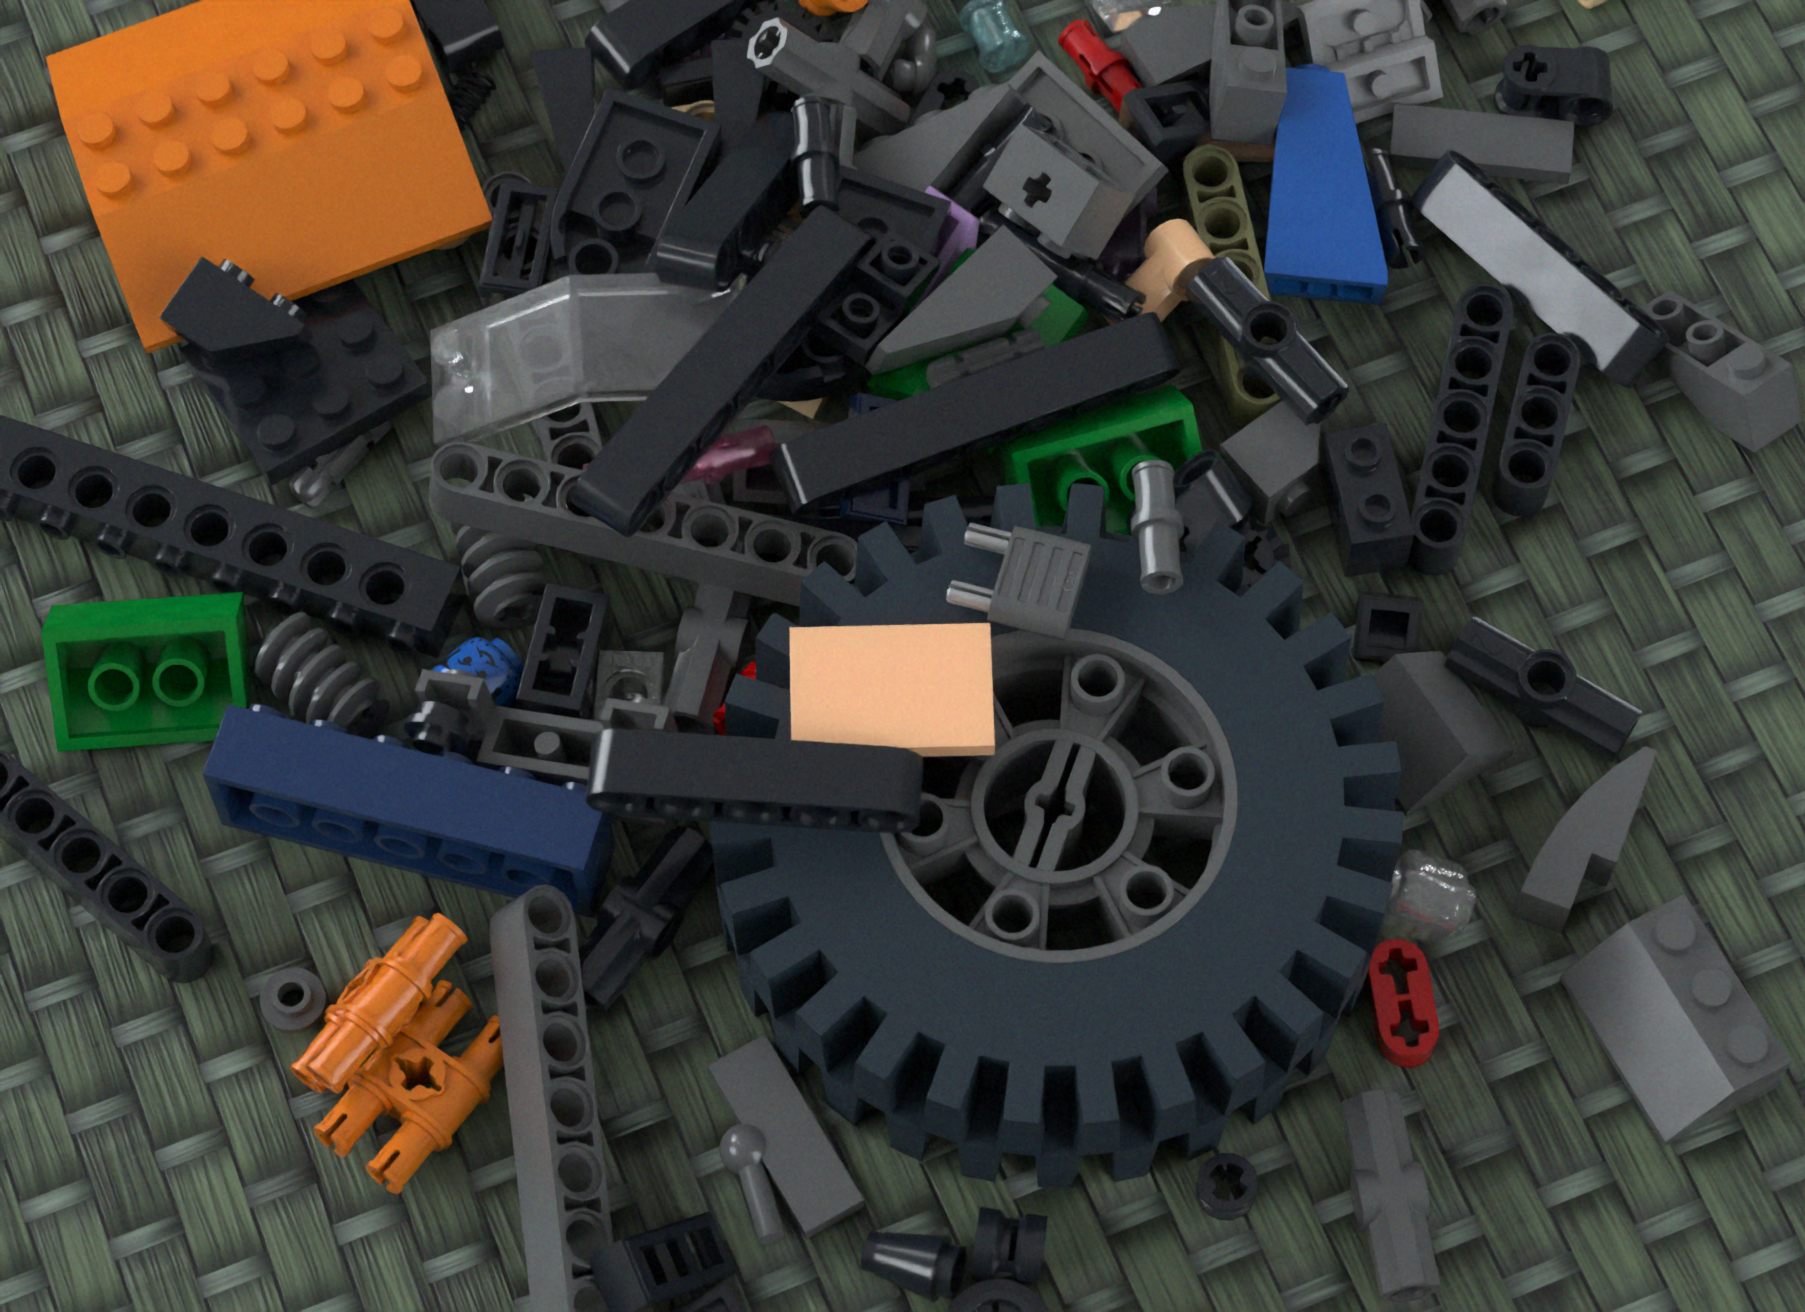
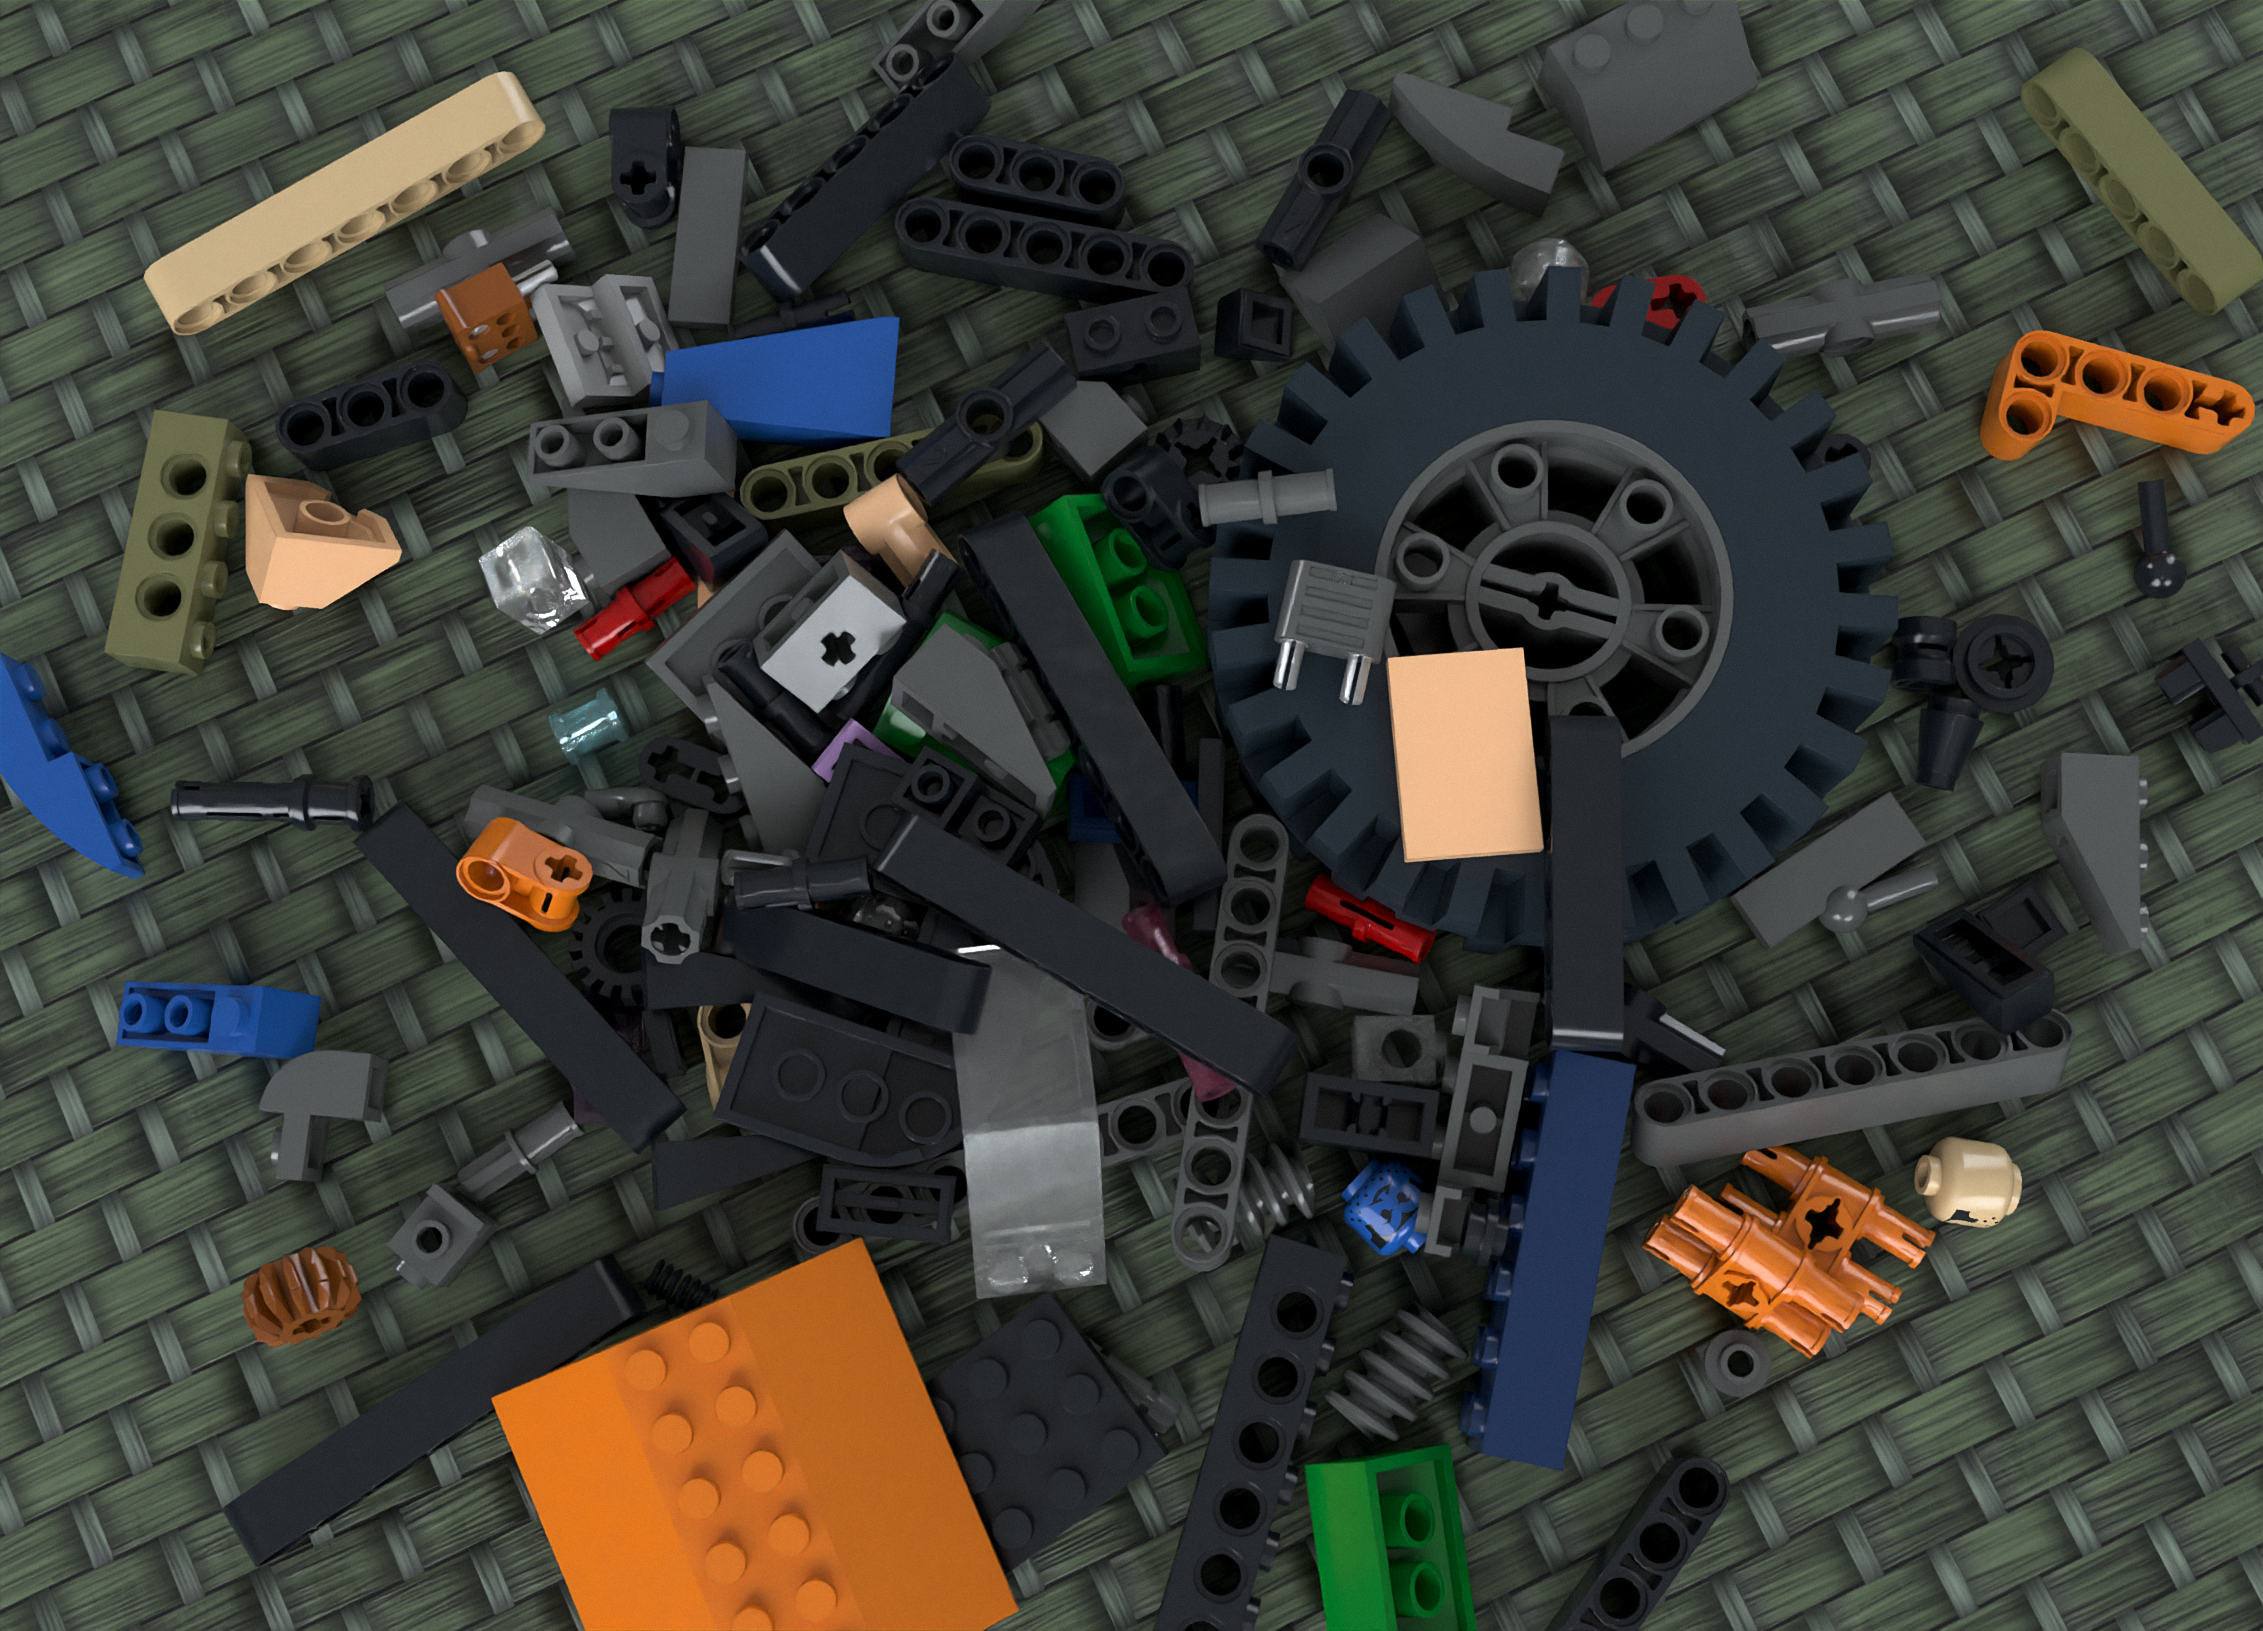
camera: 90 degrees left, 15 degrees up
black slope [159,256,314,364] -> none
none -> tan head [1914,1136,2022,1228]

